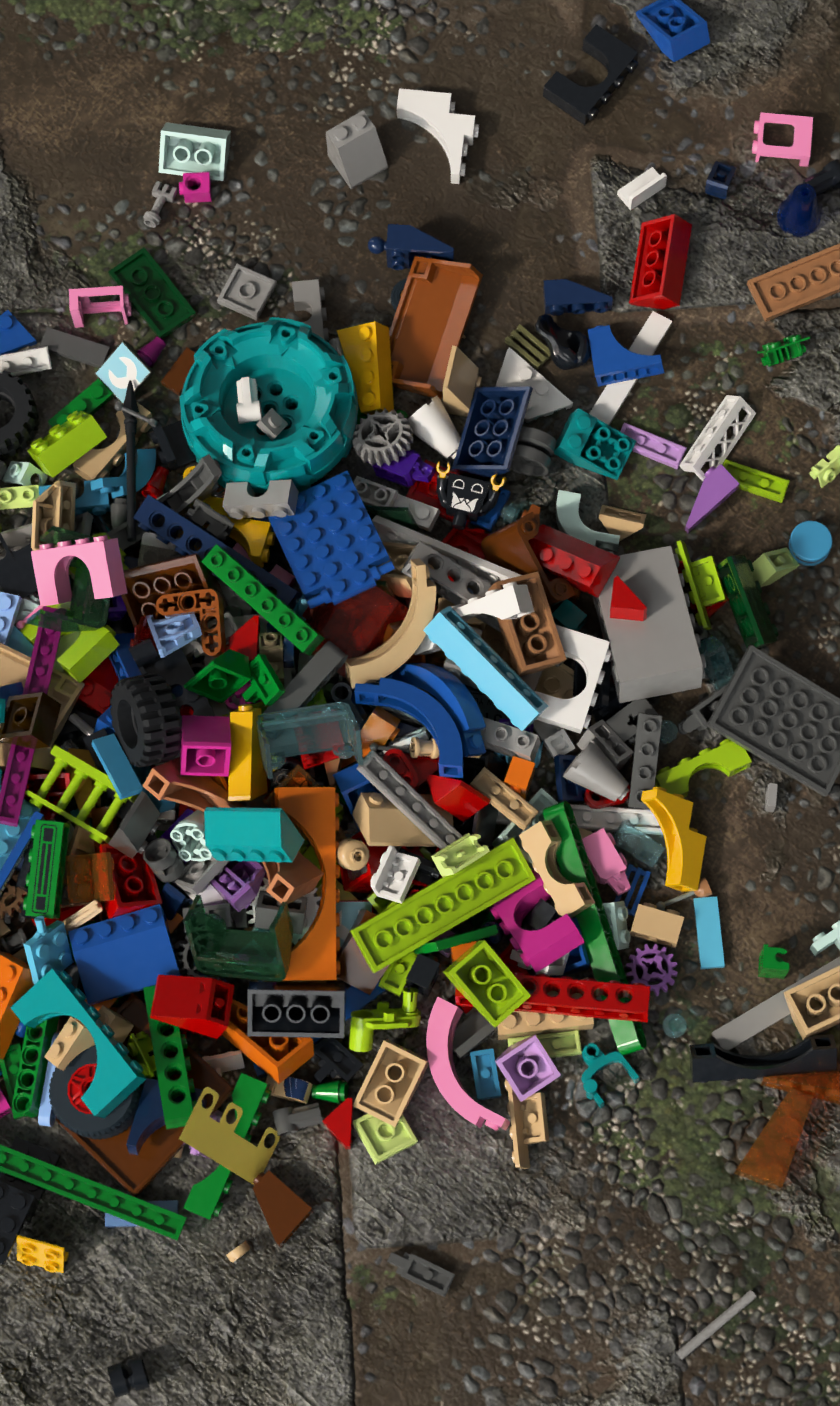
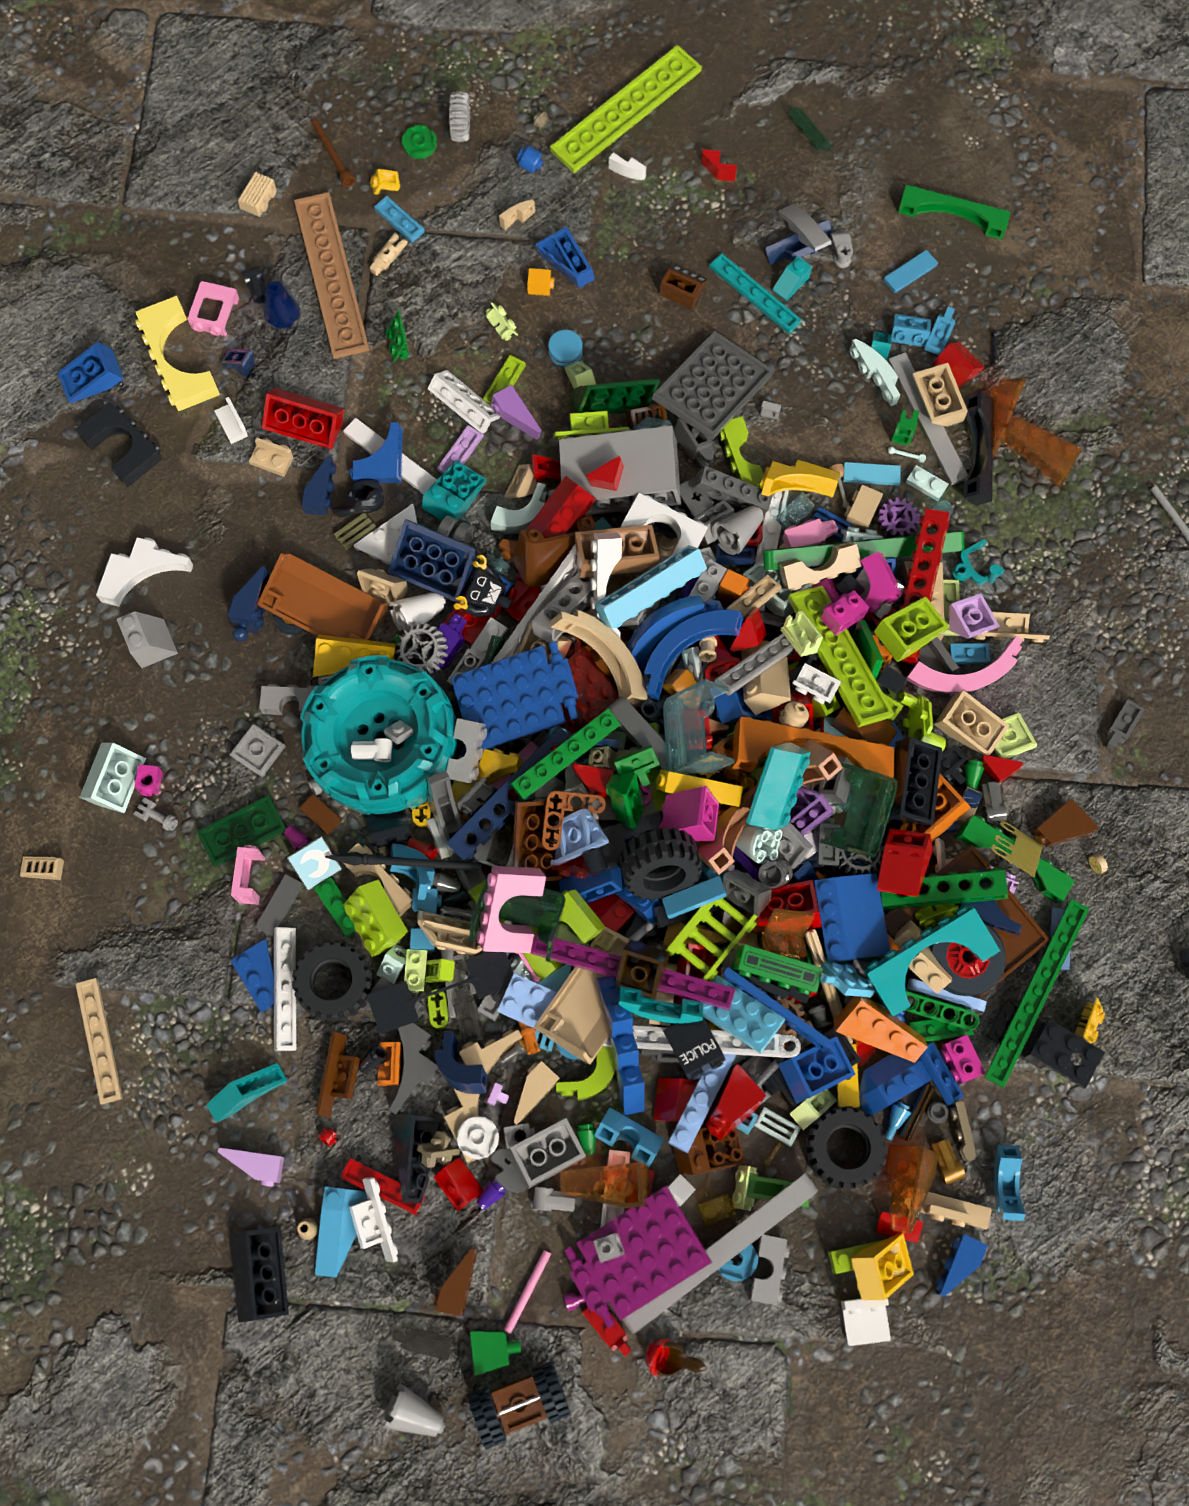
camera: 85 degrees left, 0 degrees up
dark grey hinge [114,402,158,427] -> none
none -> tan slope [20,857,64,880]
none -> light yellow arch [135,296,220,411]
none -> tan bracket [249,438,293,477]
none -> lime slope [425,959,455,982]
none -> red slope [531,454,561,483]
none -> reddish brown slope [625,404,667,429]
none -> dark pink brick [821,591,869,636]
none -> light aqua hinge [888,447,926,463]
none -> light aqua plate [906,465,949,501]

